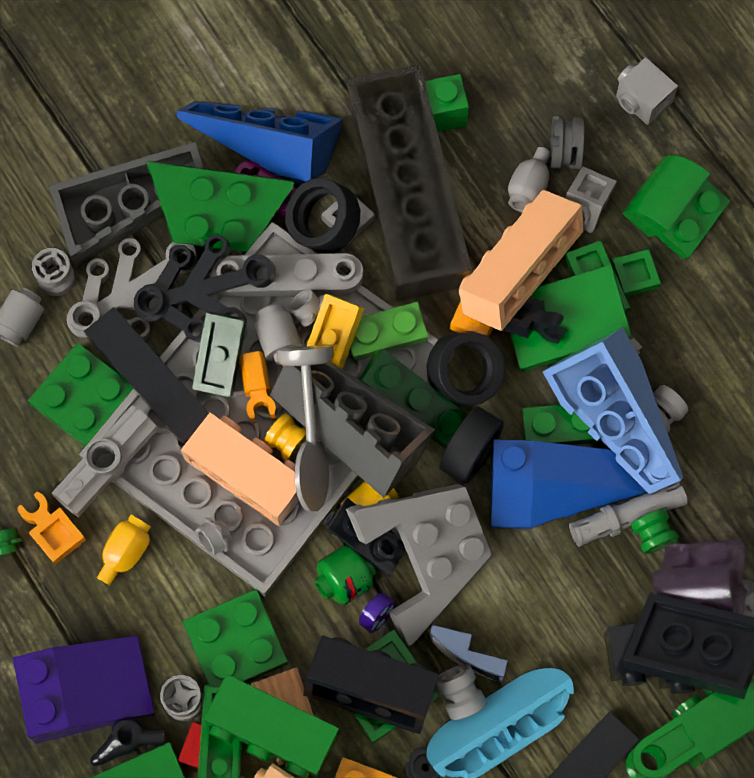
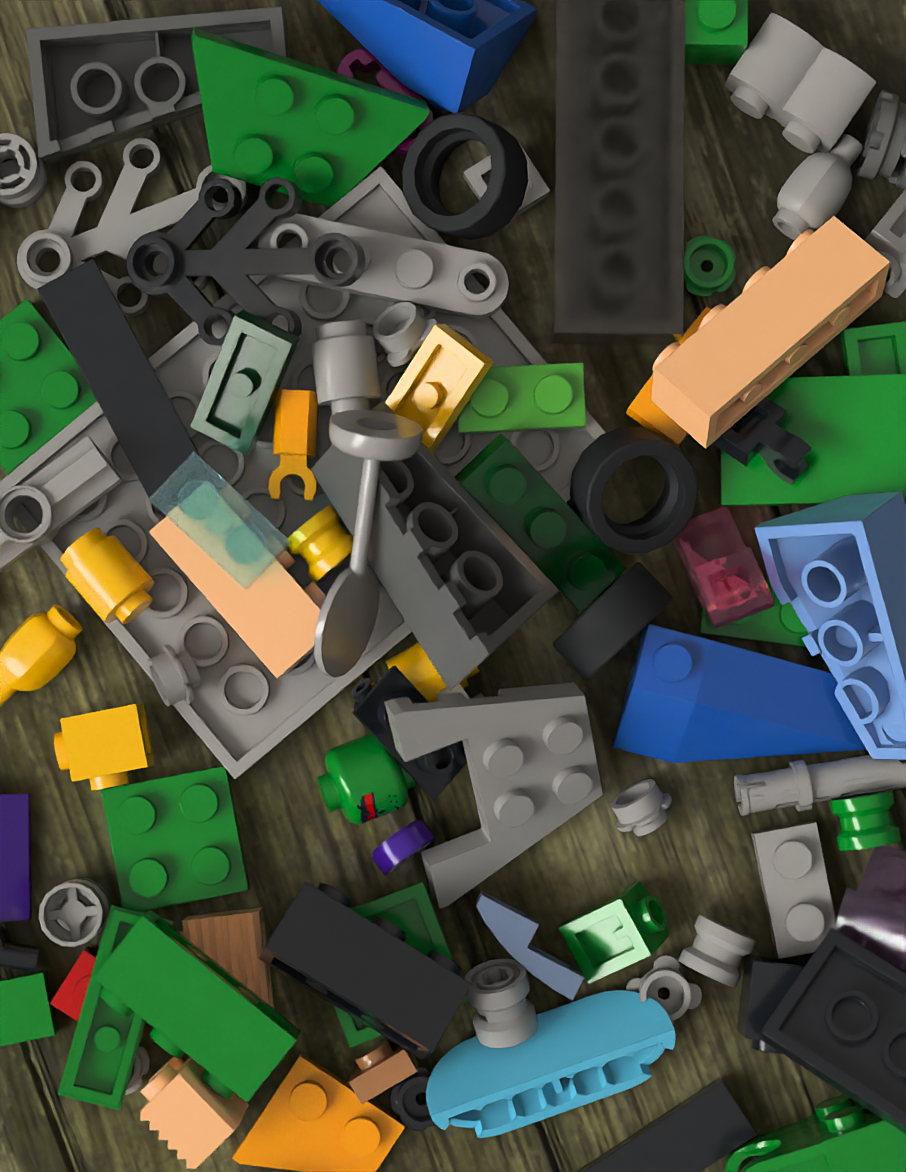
camera: 10 degrees right, 15 degrees up
none -> yellow brick [54,703,155,791]
none -> yellow brick [60,527,154,624]
none -> clear light blue plate [149,451,292,590]
none -> medium nougat plate [349,1039,418,1104]
none -> green bracket [558,881,669,984]
none -> light grey plate [611,779,672,836]
none -> light grey plate [626,955,702,1025]
none -> clear pink slope [671,505,775,629]
none -> green plate [675,235,736,297]
none -> light grey wheel [678,914,757,988]
none -> light grey brick [724,12,876,154]
none -> light grey plate [751,821,838,959]

